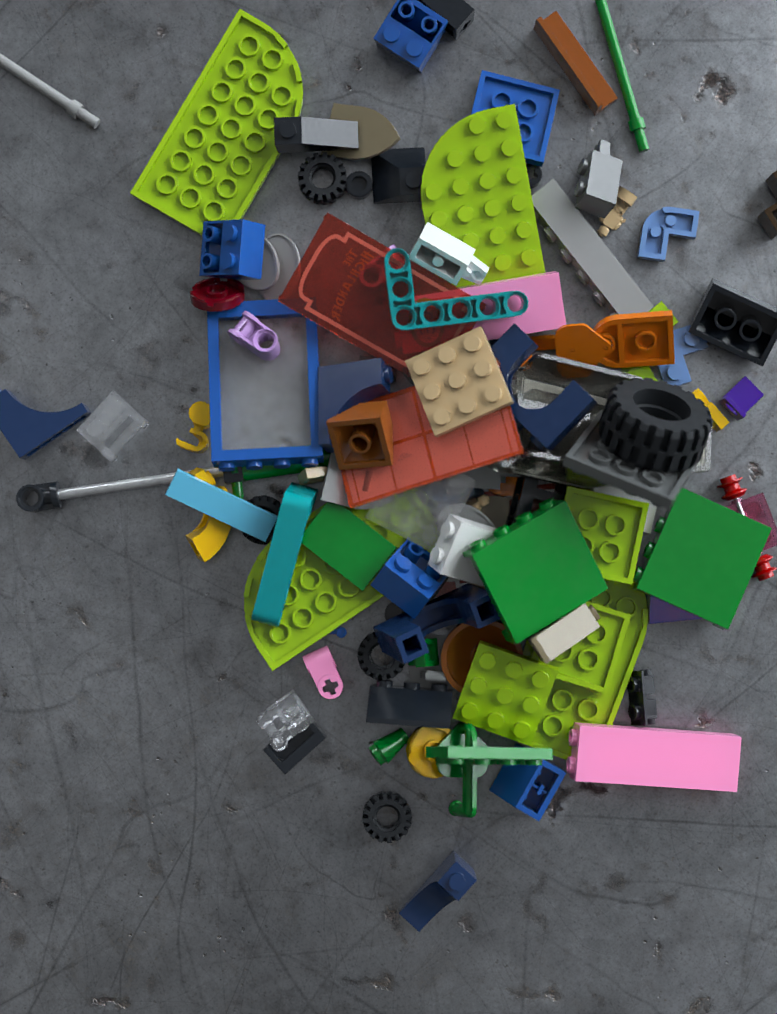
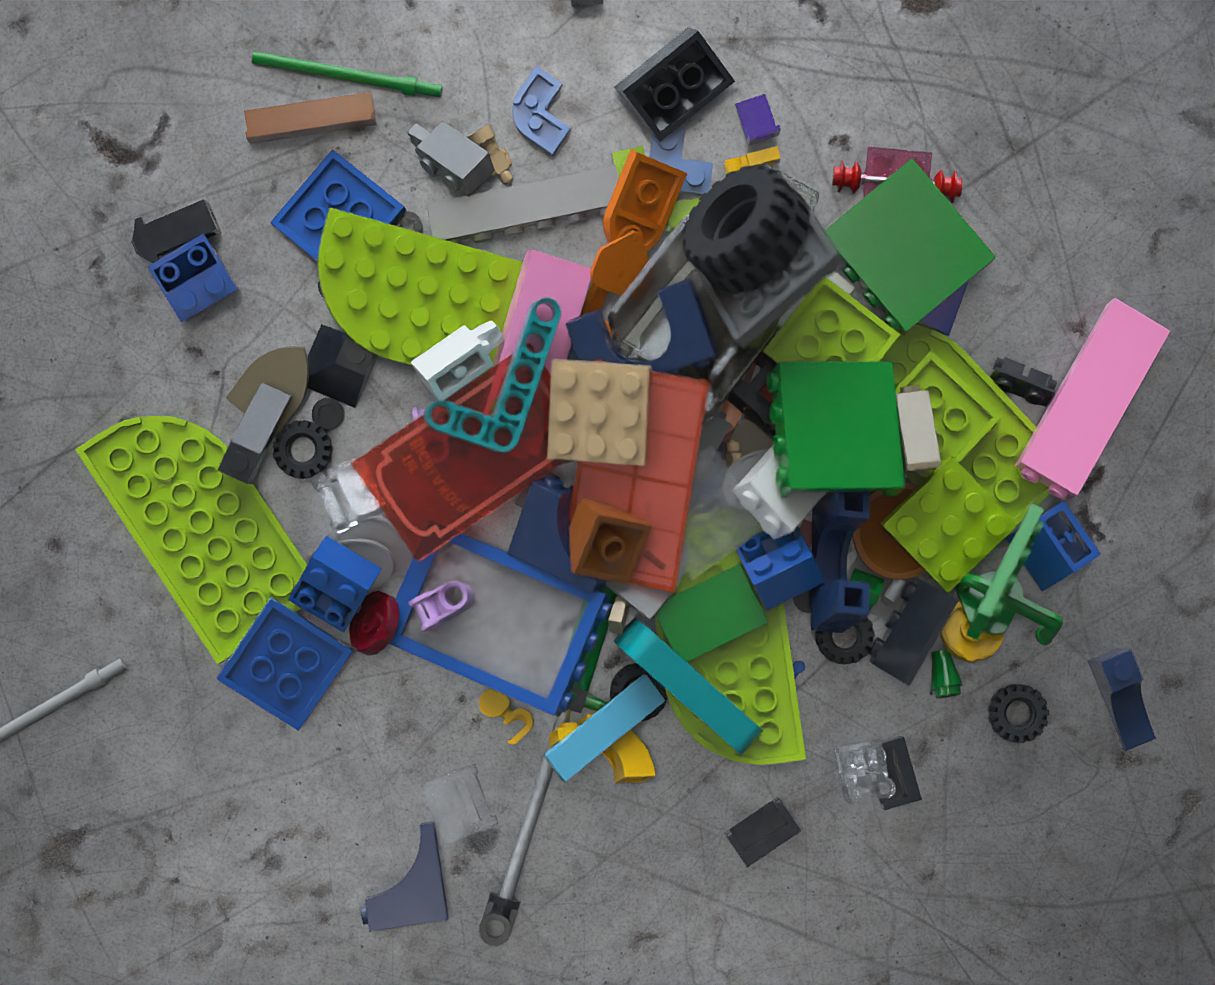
camera: 65 degrees left, 0 degrees up
bright pink piece [302,645,344,699] -> none
none -> blue plate [217,597,352,731]
none -> clear plate [311,455,388,535]
none -> black panel [724,797,801,867]

